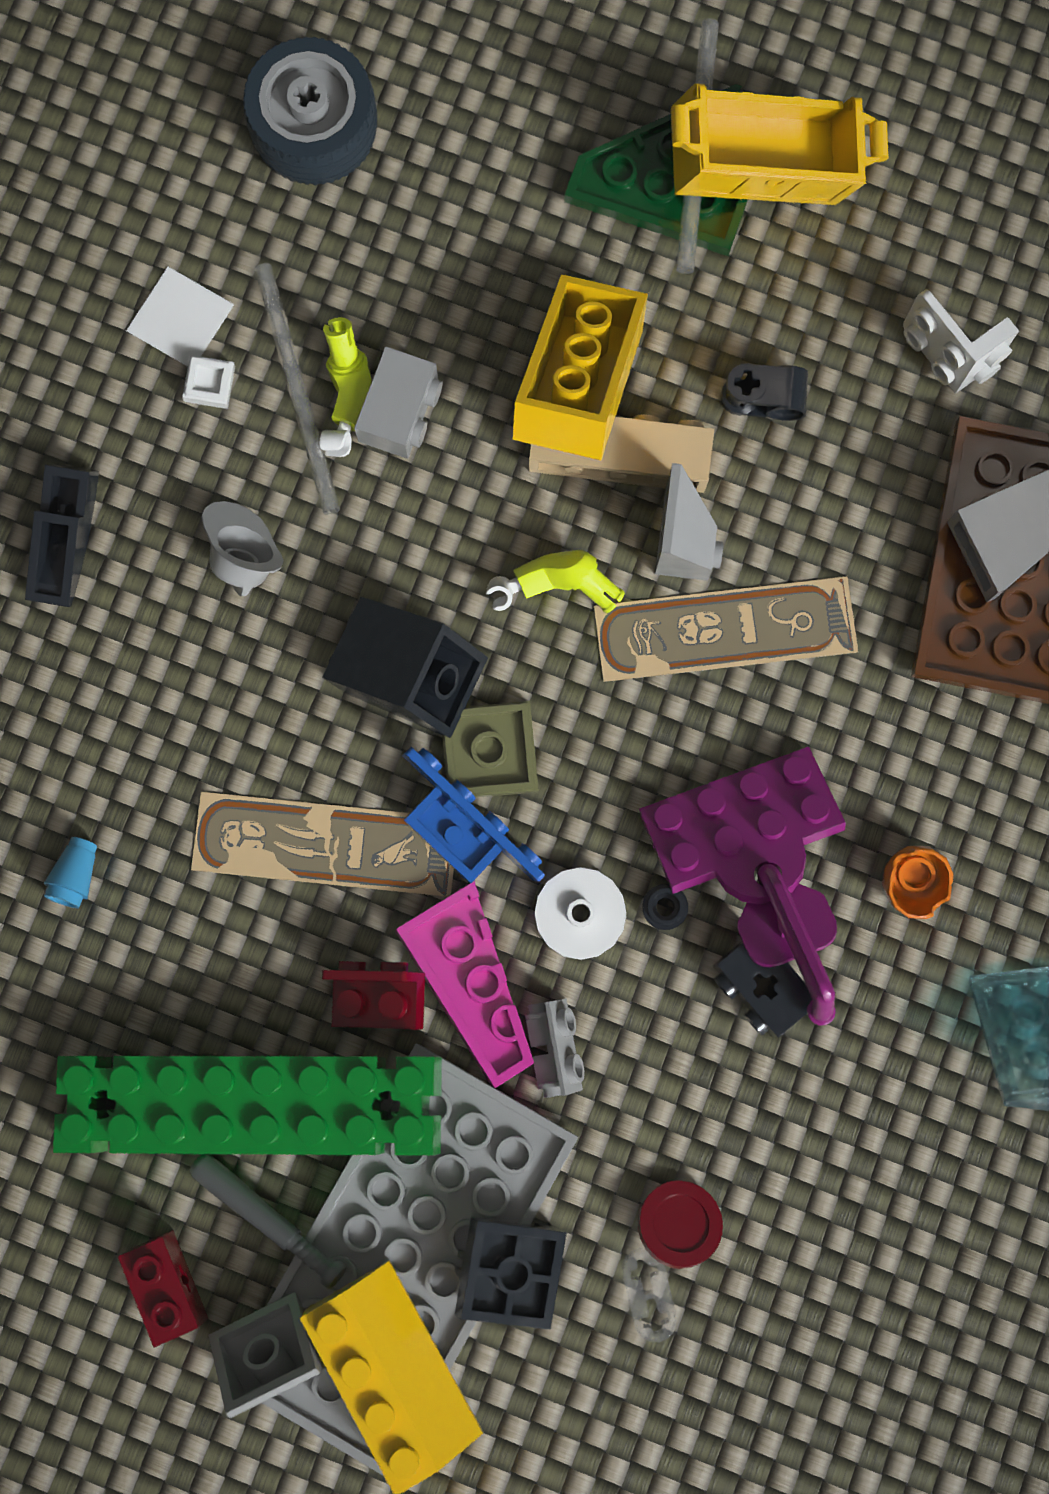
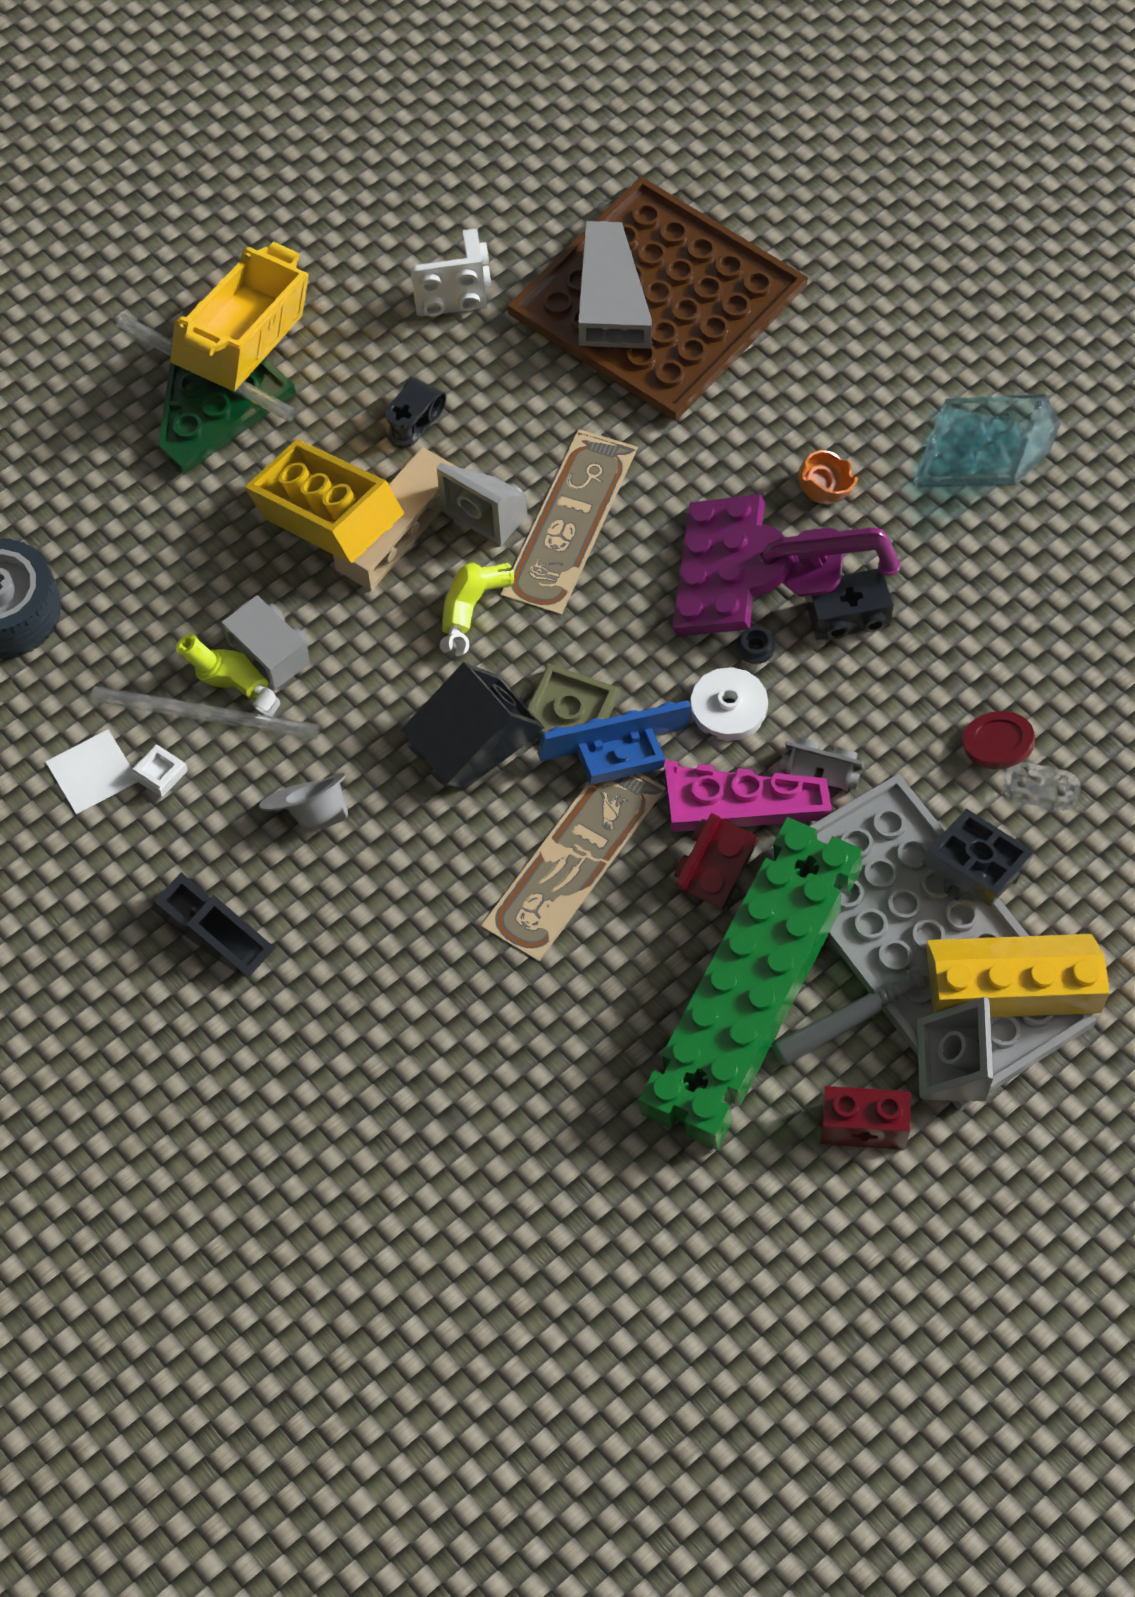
camera: 60 degrees left, 20 degrees down
dark azure cone [43,837,97,908] -> none

